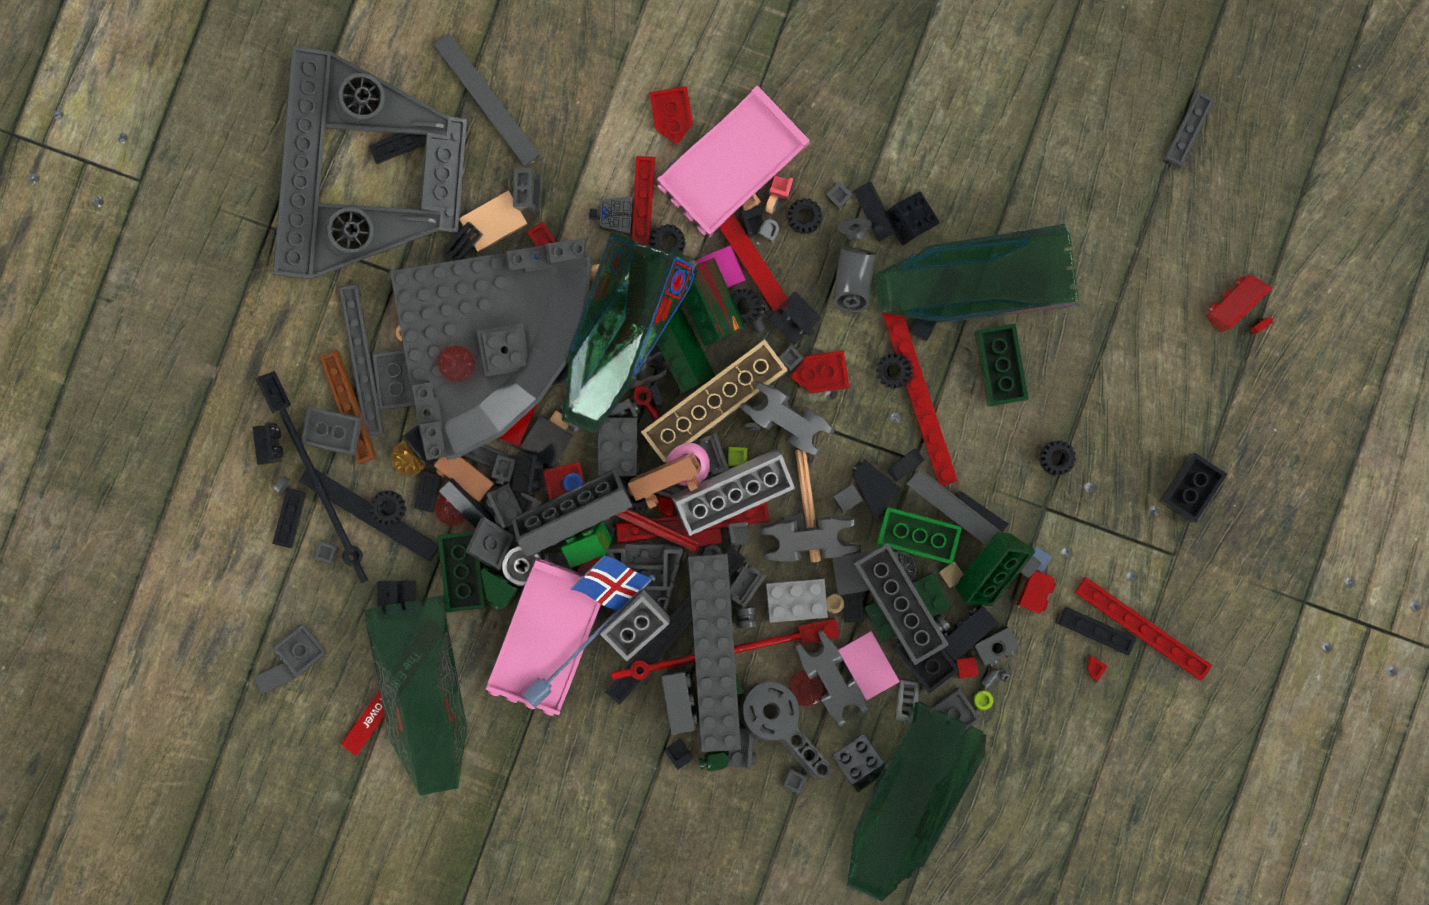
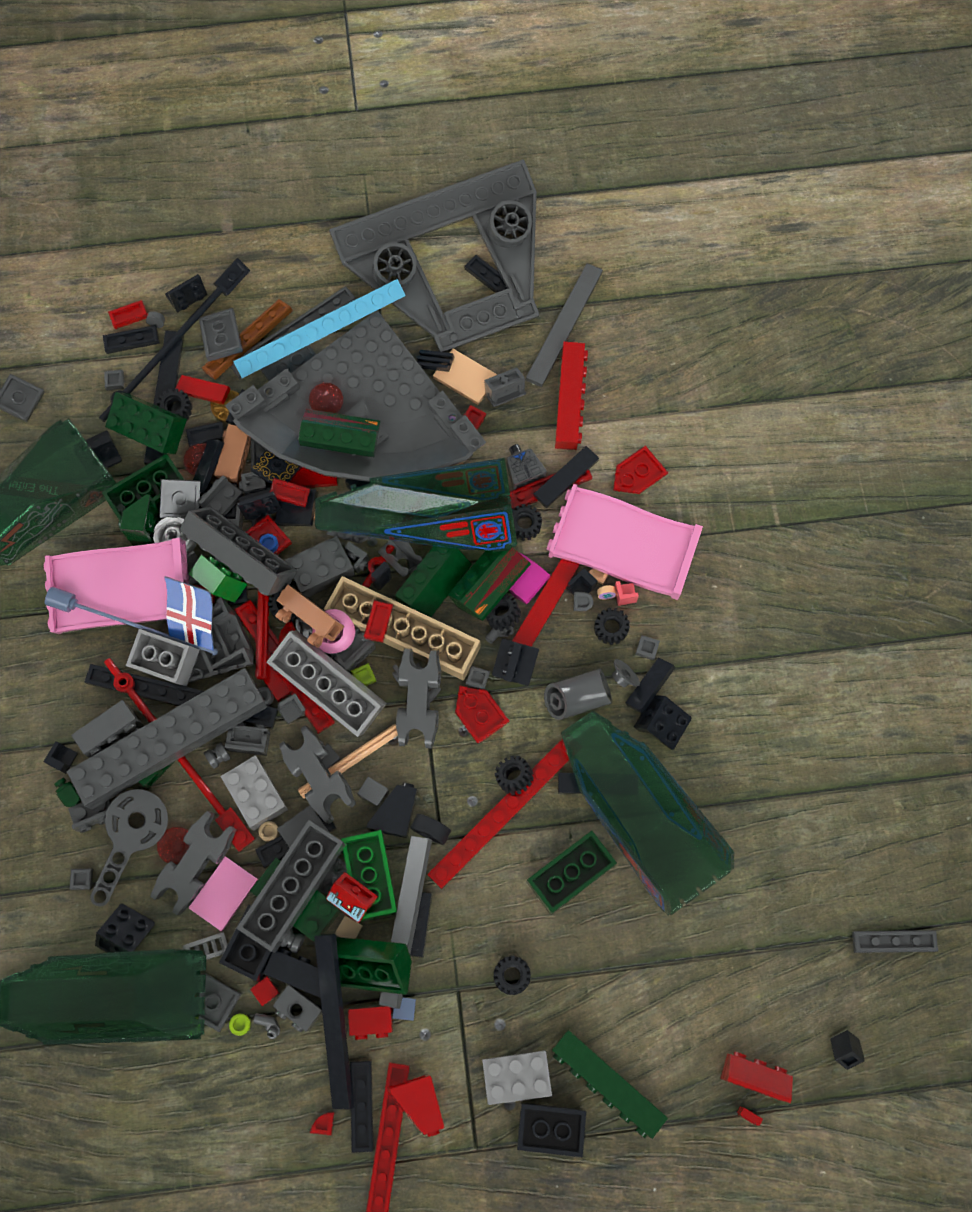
camera: 65 degrees right, 15 degrees down
none -> dark green brick [105,392,187,454]
none -> red tile [108,300,148,329]
none -> red tile [176,375,231,405]
none -> medium azure brick [233,279,406,378]
none -> black plate [250,449,301,485]
none -> red tile [270,478,310,508]
none -> dark green slope [298,409,380,458]
none -> black tile [314,934,354,1110]
none -> red panel [326,872,378,923]
none -> red tile [364,600,393,643]
none -> red slope [387,1074,445,1137]
none -> light grey brick [482,1050,552,1105]
none -> black tile [533,446,599,509]
none -> dark green brick [551,1030,668,1139]
none -> red brick [555,341,588,450]
none -> black panel [830,1030,865,1070]

